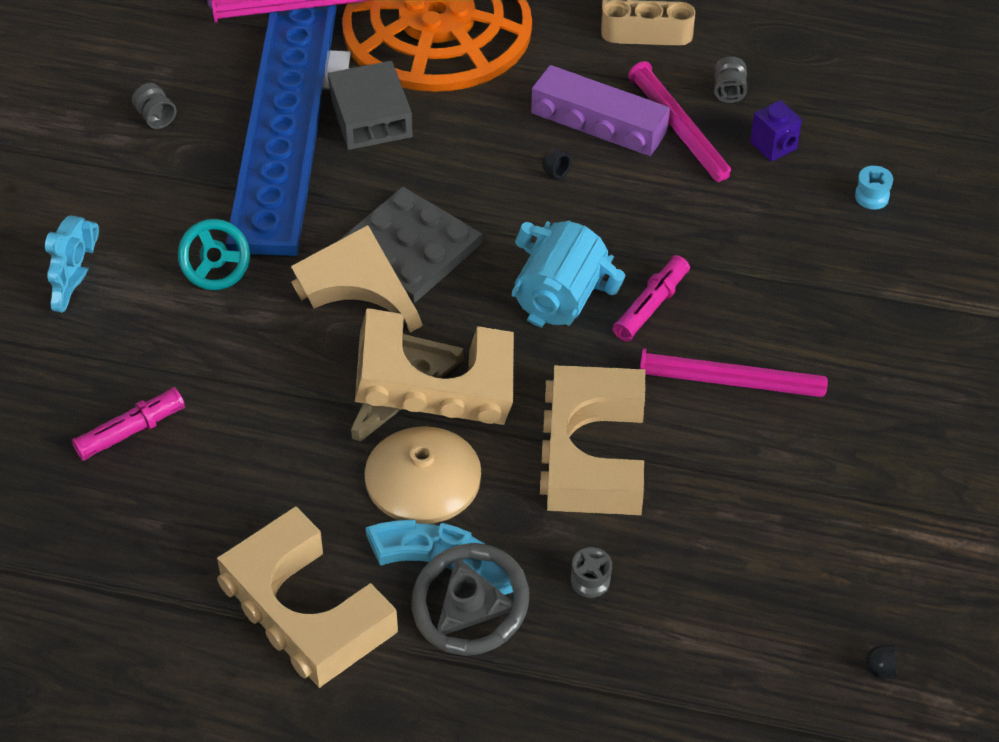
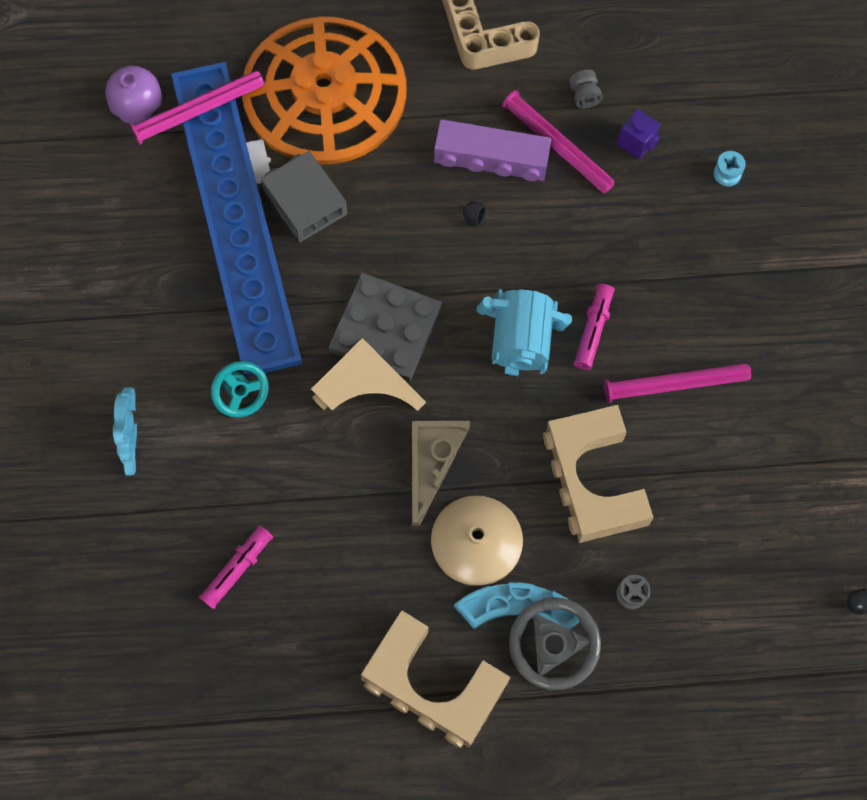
camera: 20 degrees left, 20 degrees up
dark grey wheel [132,83,177,129] -> none
tan arch [355,308,514,425] -> none

